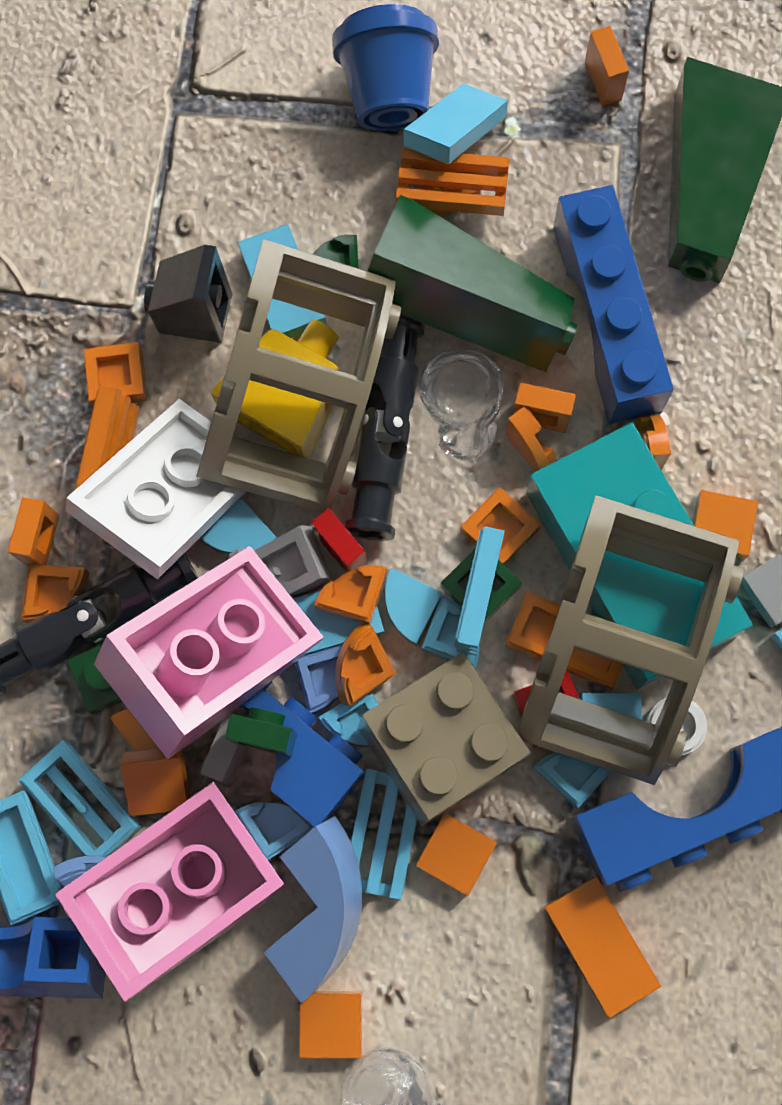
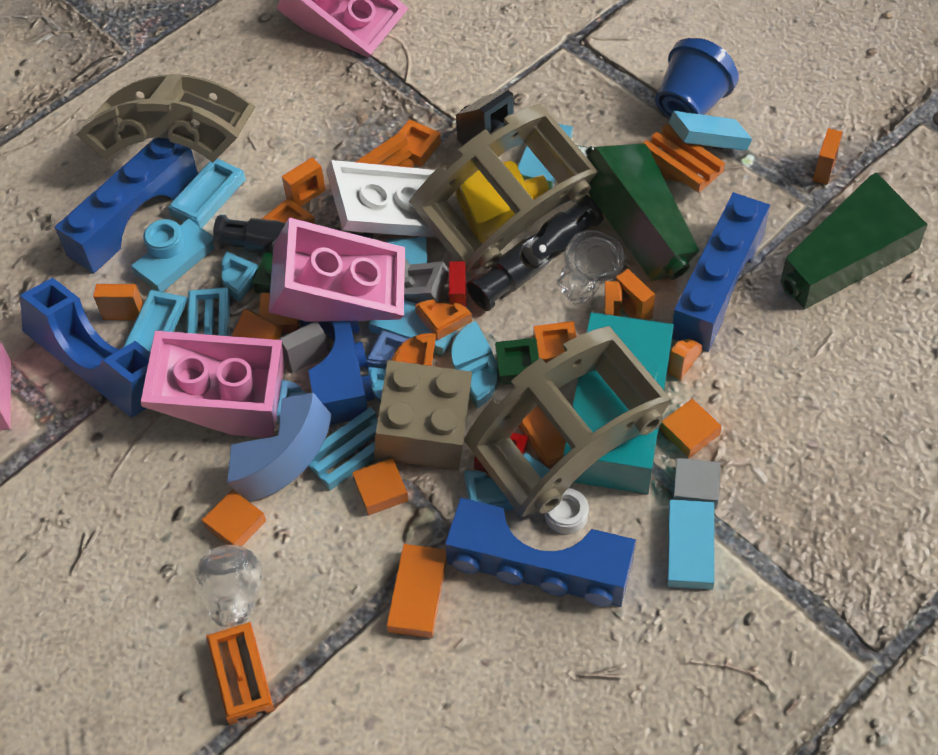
camera: 35 degrees right, 20 degrees down
dark green plate [225,707,297,757] -> none
medium azure tile [454,526,504,656] -> none
none -> medium azure tile [221,252,259,302]

